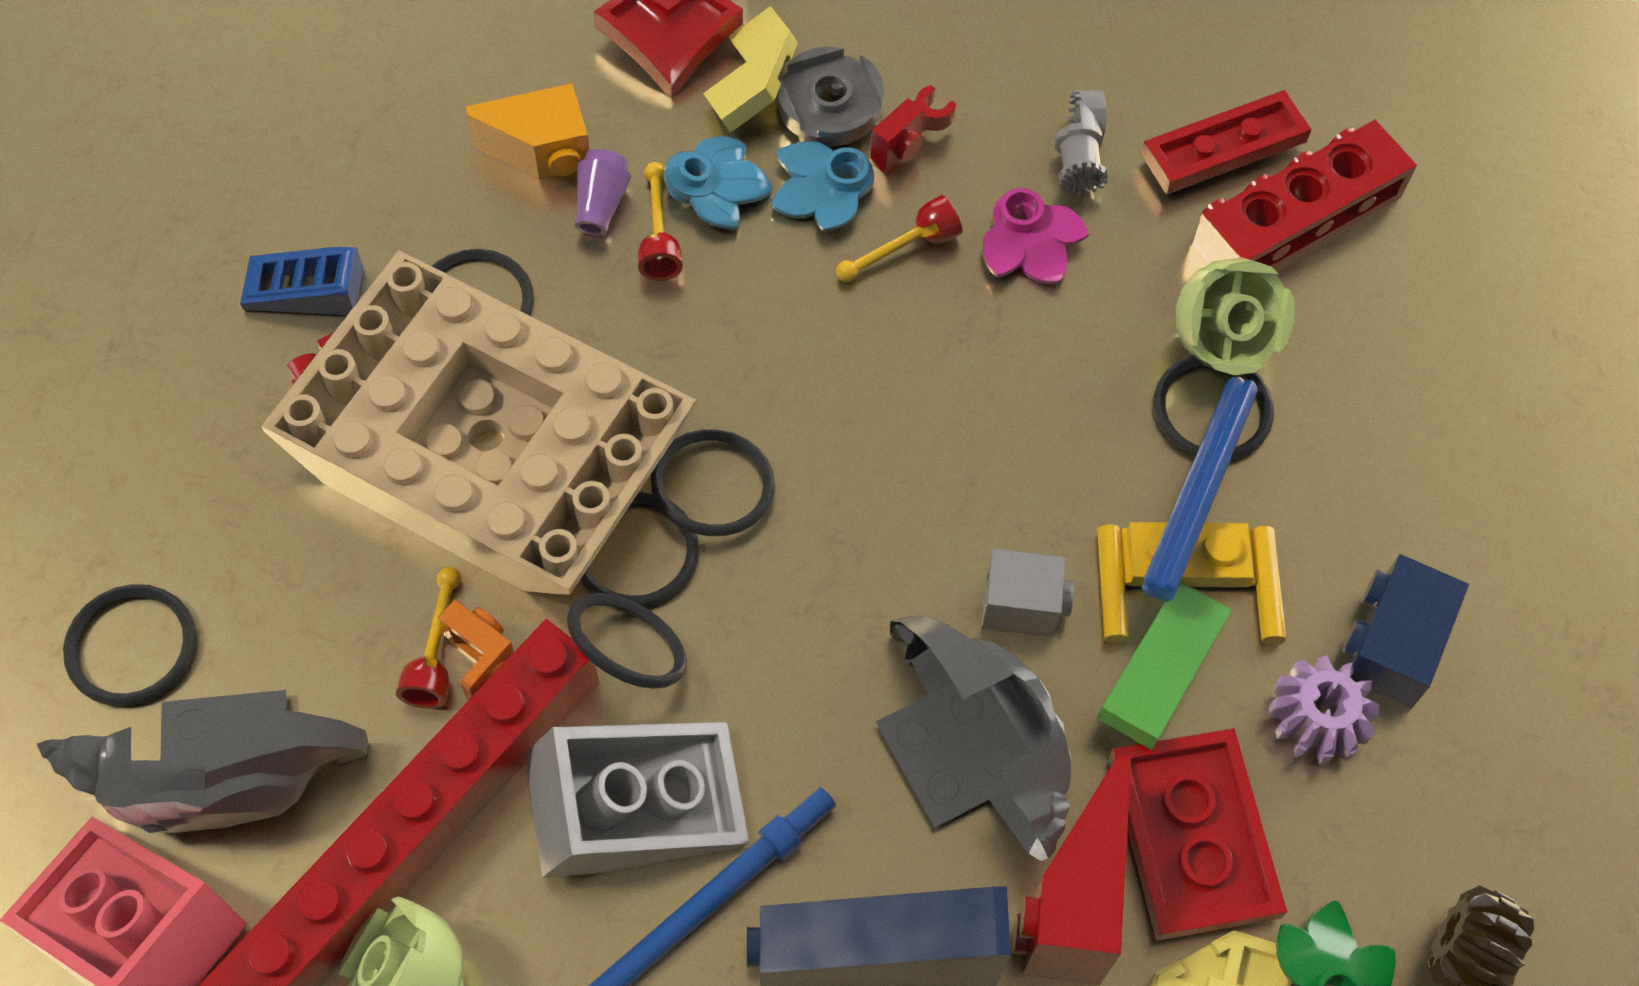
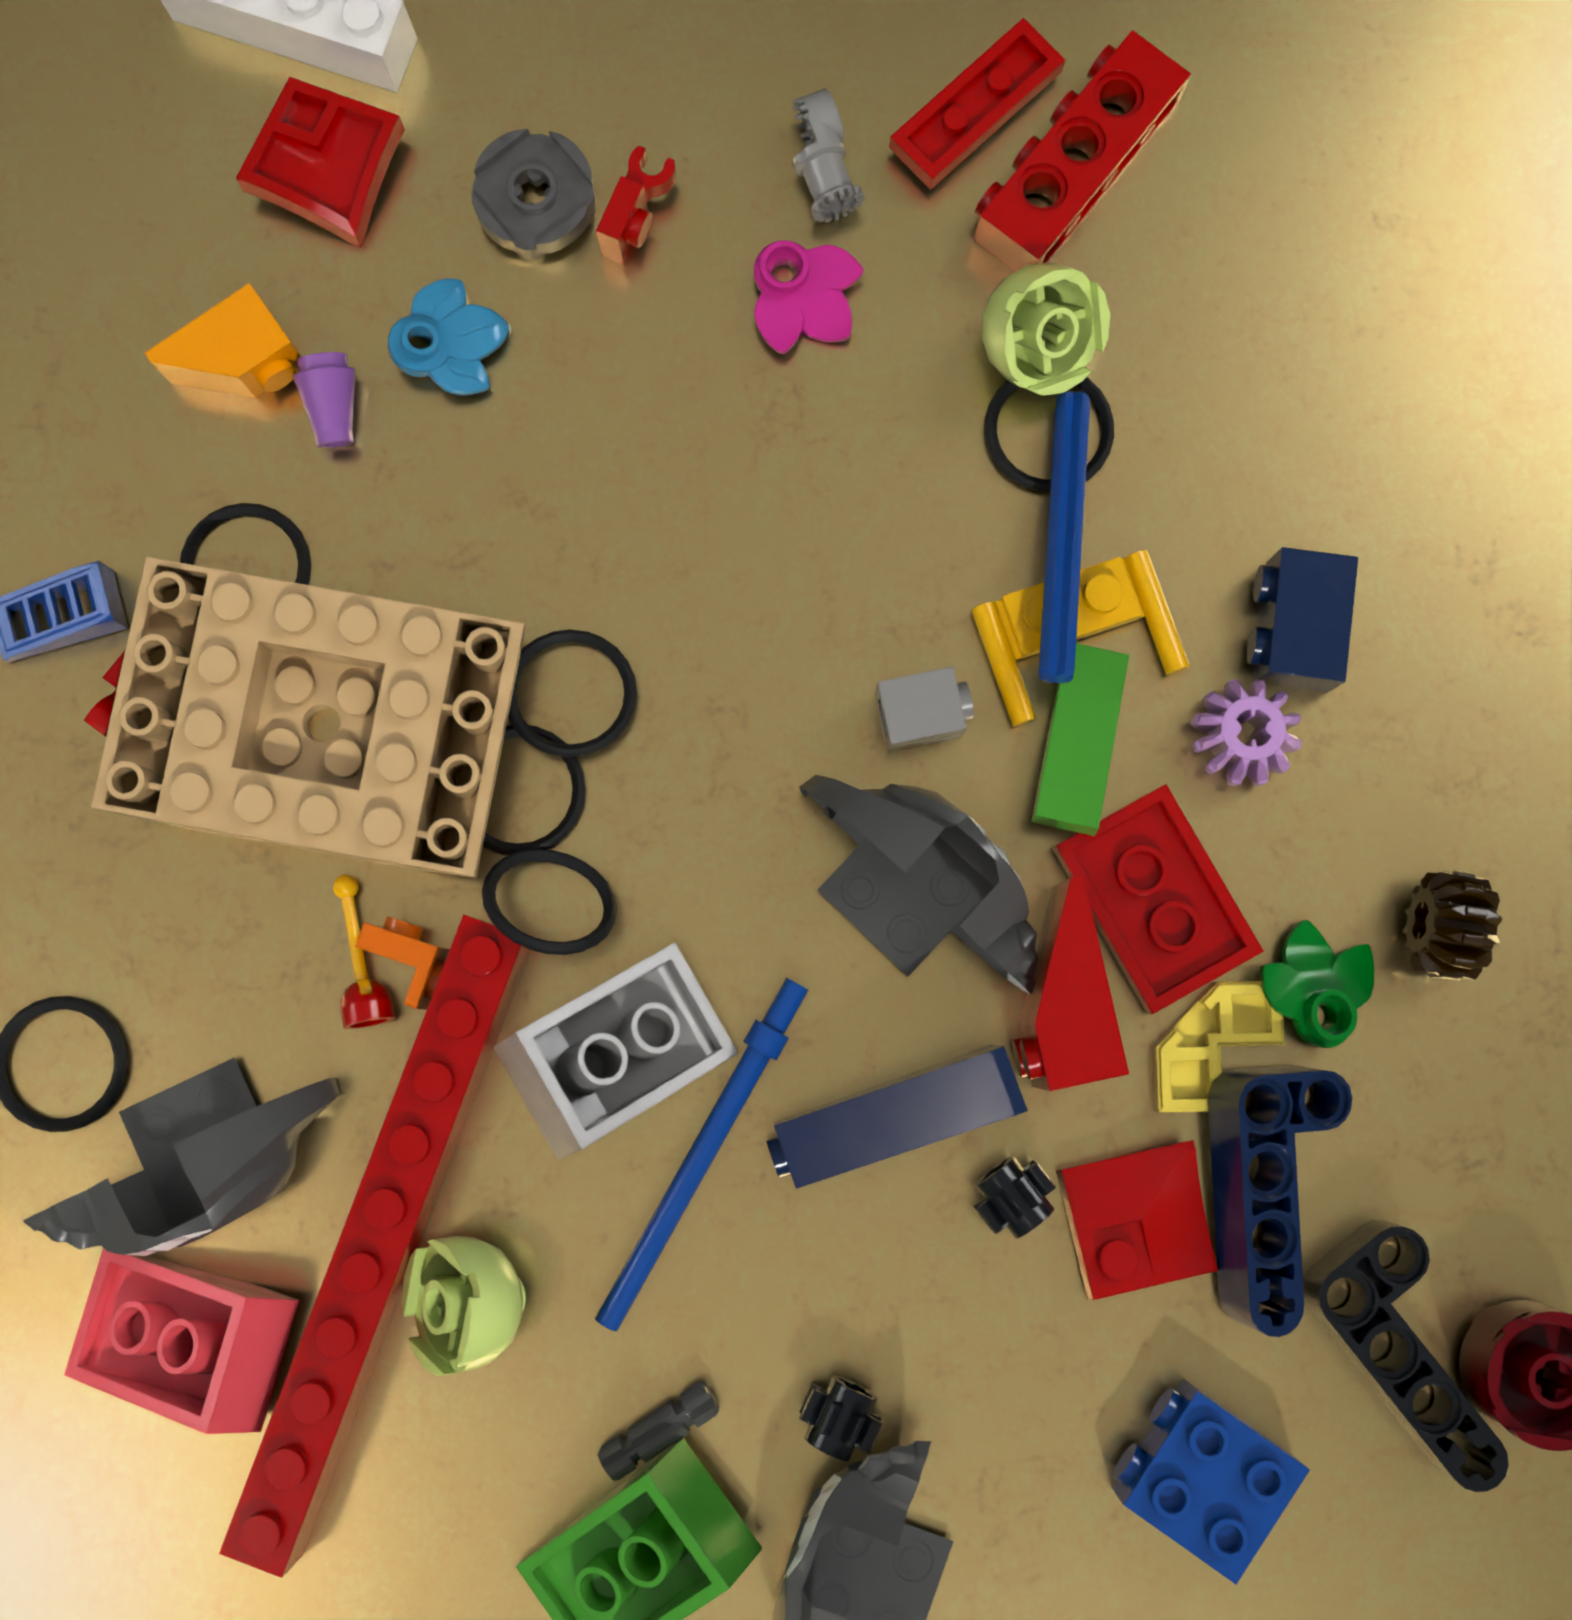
camera: 15 degrees left, 20 degrees up
red hinge [637,162,683,281] -> none
light yellow tile [703,6,798,132] -> none
dark azure plate [772,141,874,231] -> none
hinge [836,195,963,282] -> none

